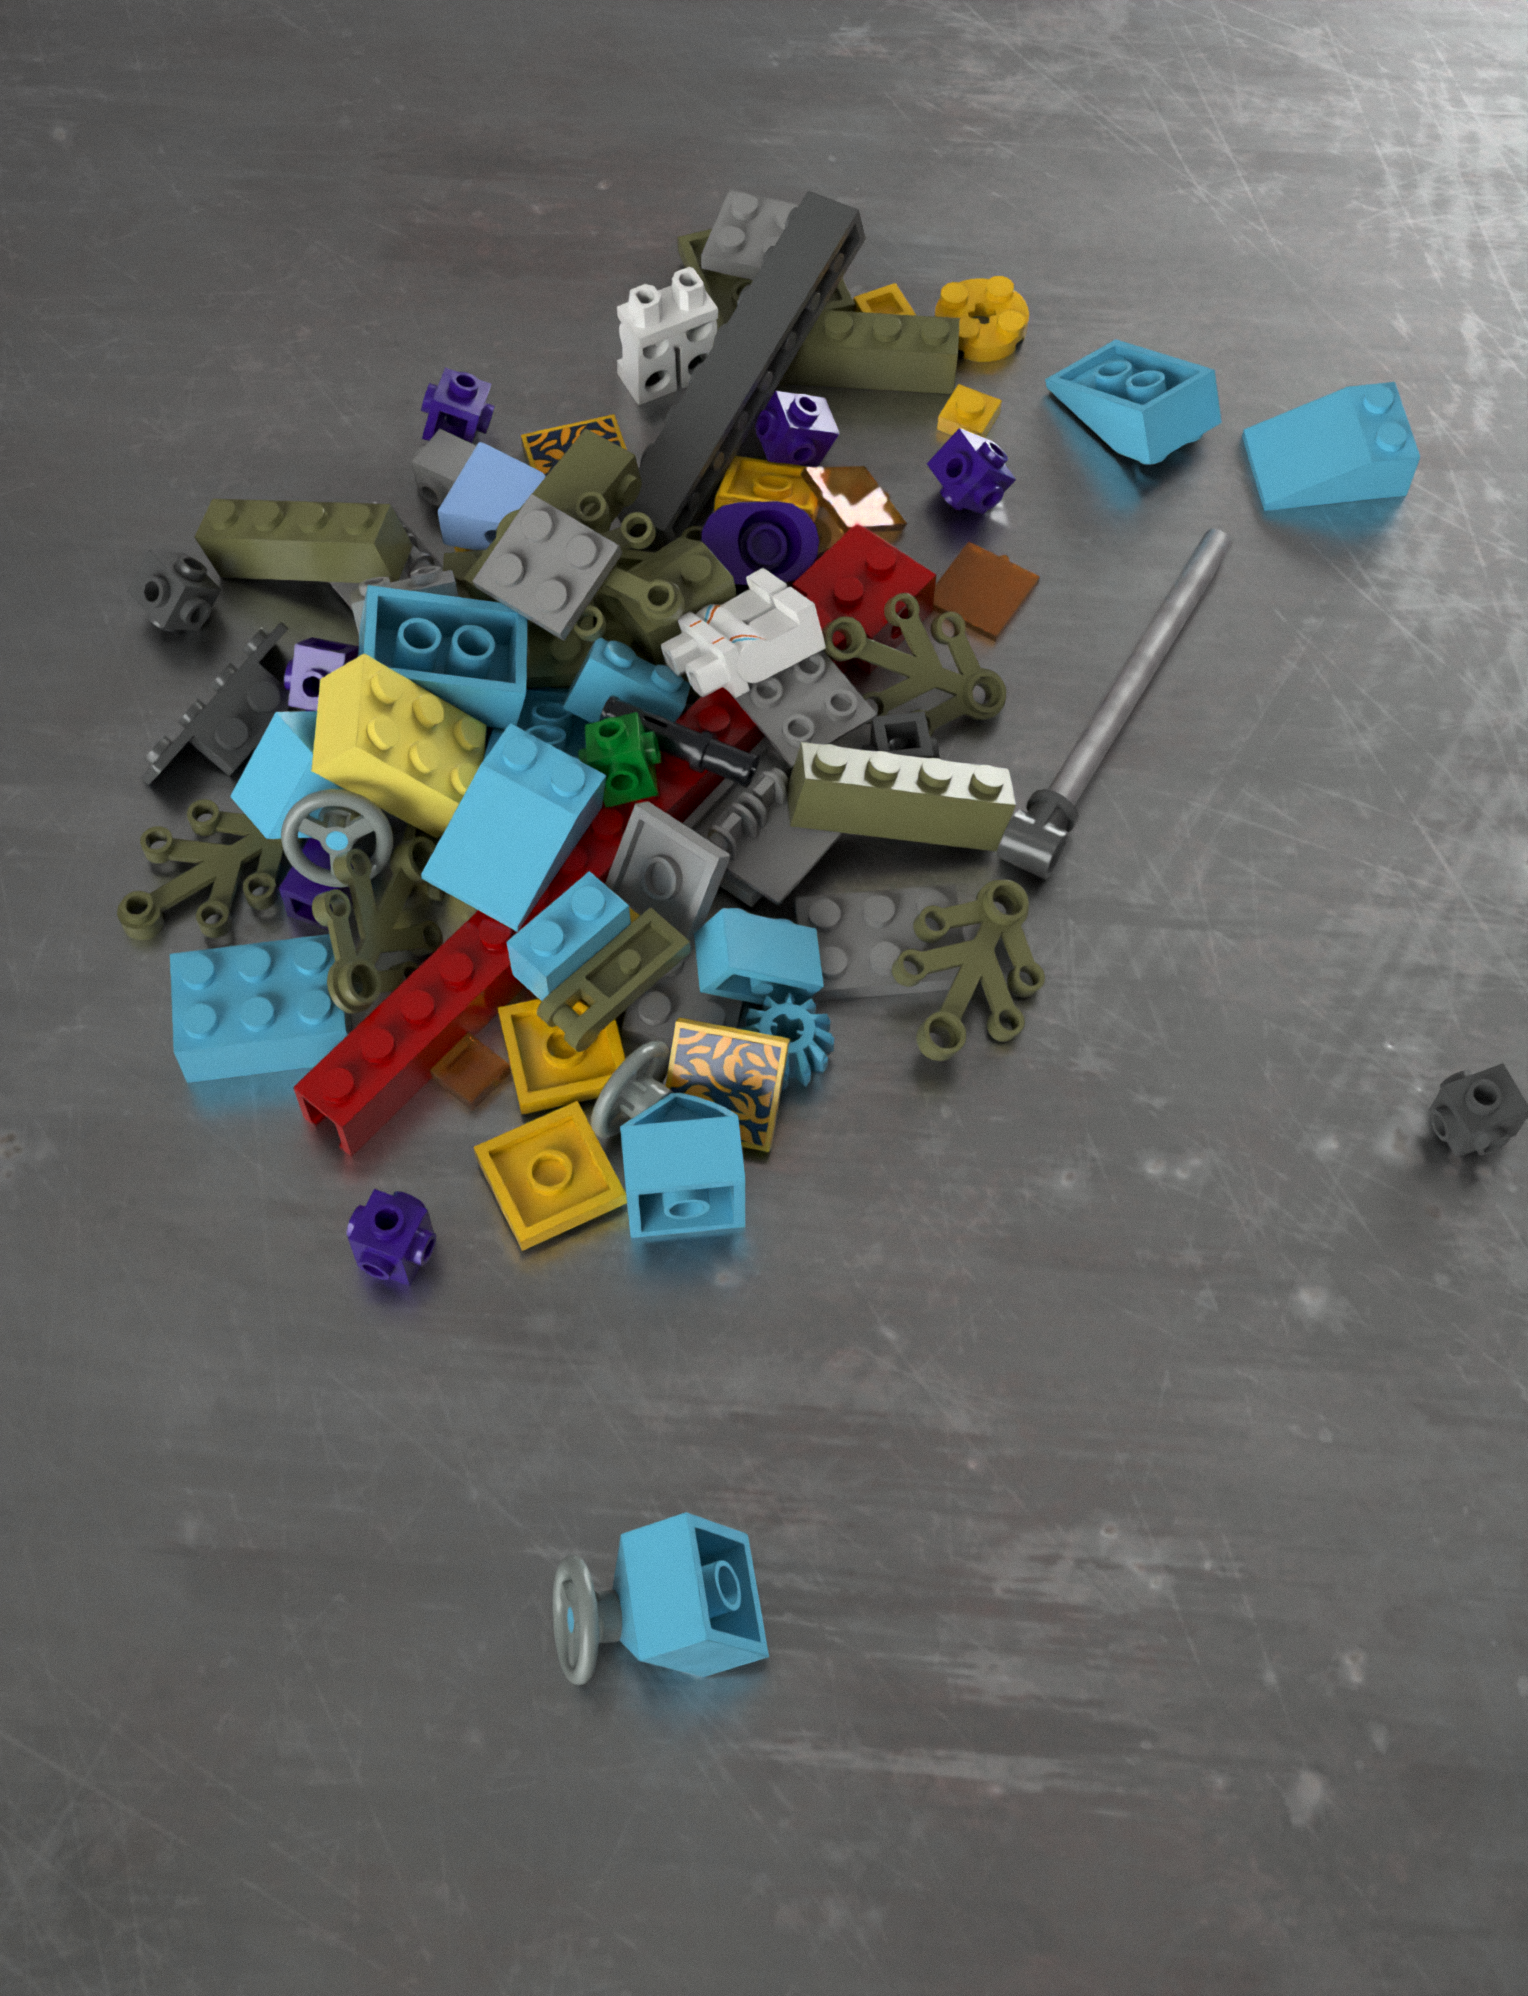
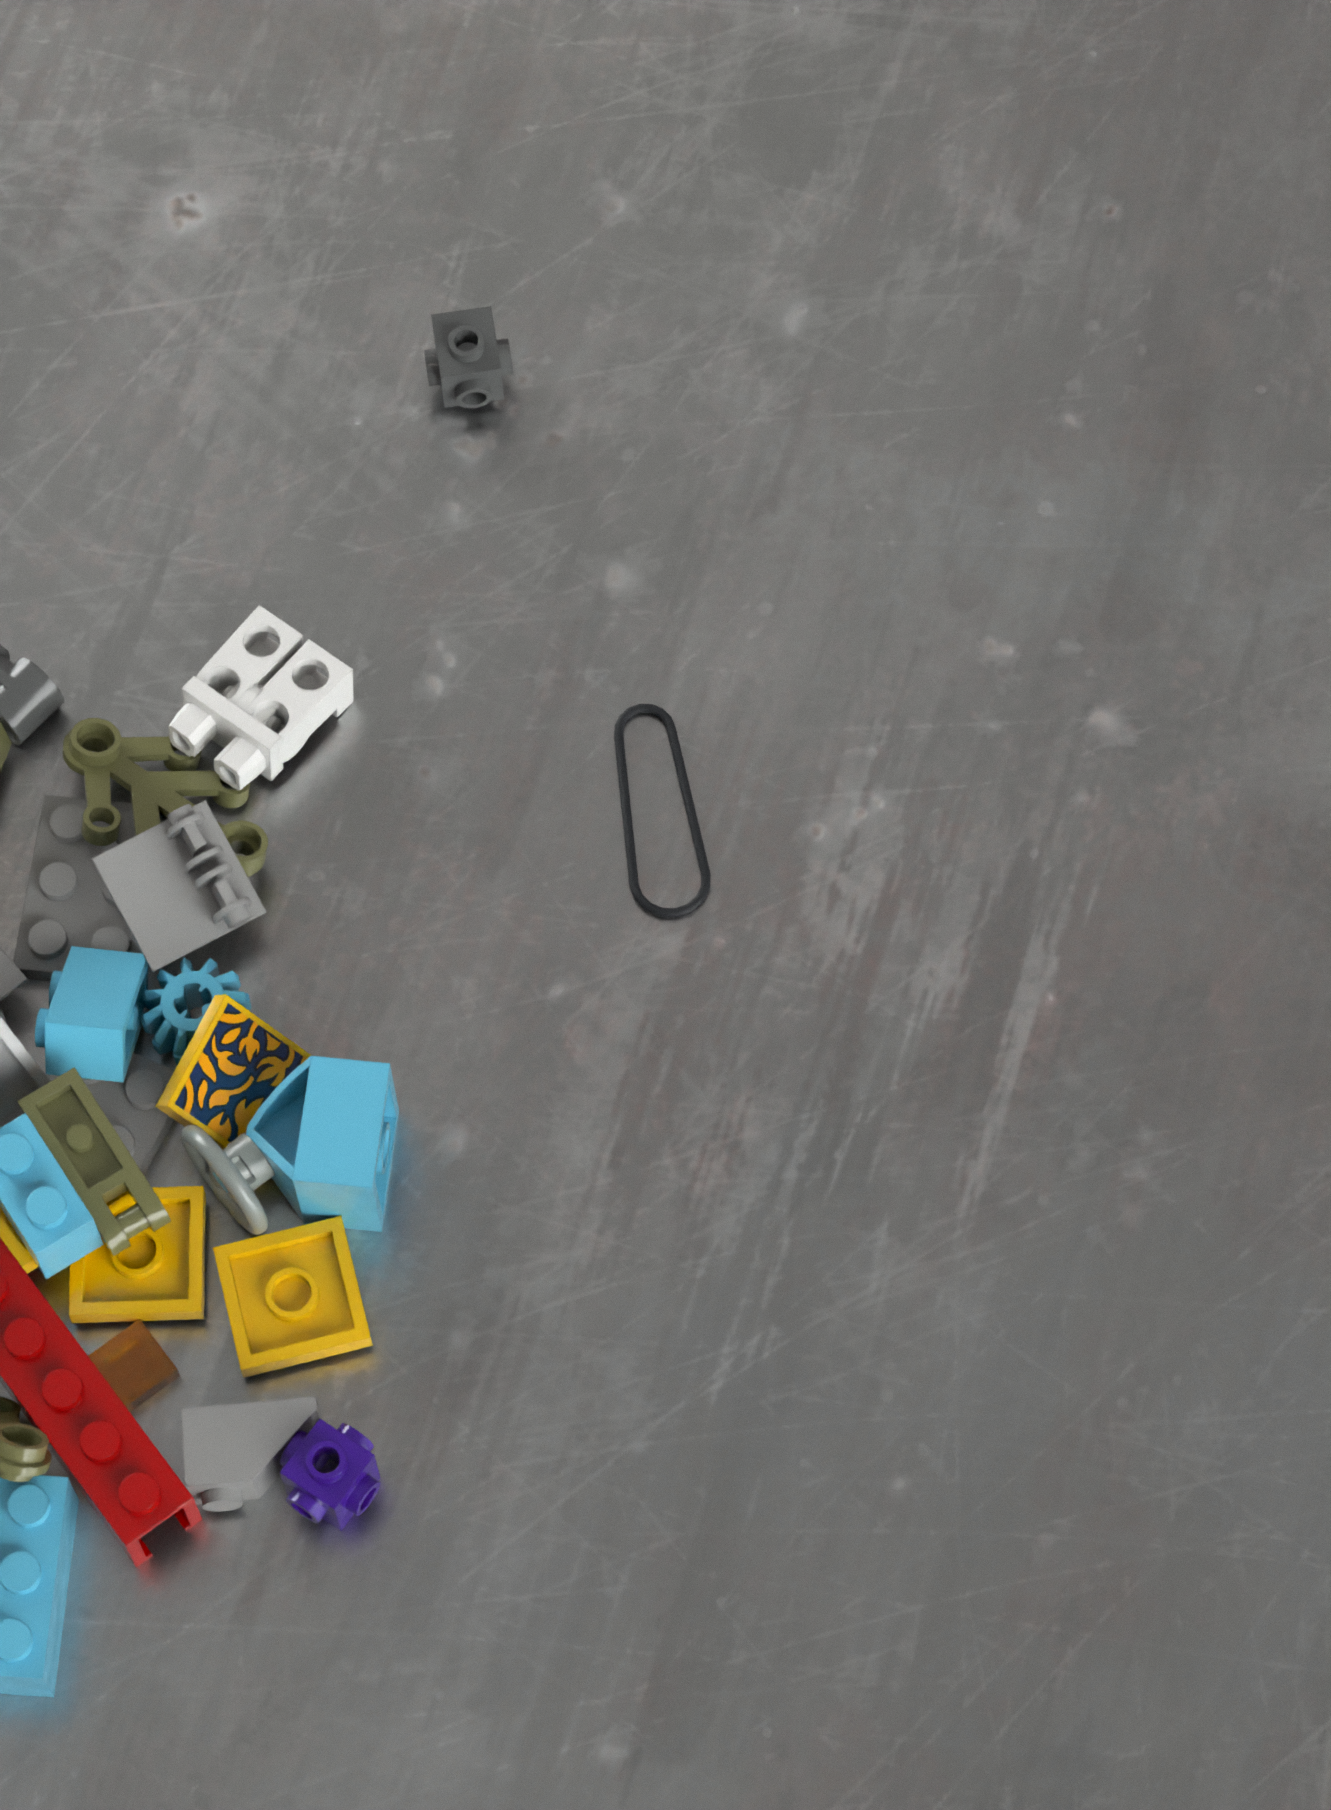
camera: 75 degrees left, 5 degrees up
medium azure piece [552,1512,769,1685] -> none
none -> light grey hinge [91,800,267,972]
none -> white hips [168,605,353,791]
none -> light grey slope [181,1396,321,1512]
none -> black piece [614,704,711,917]

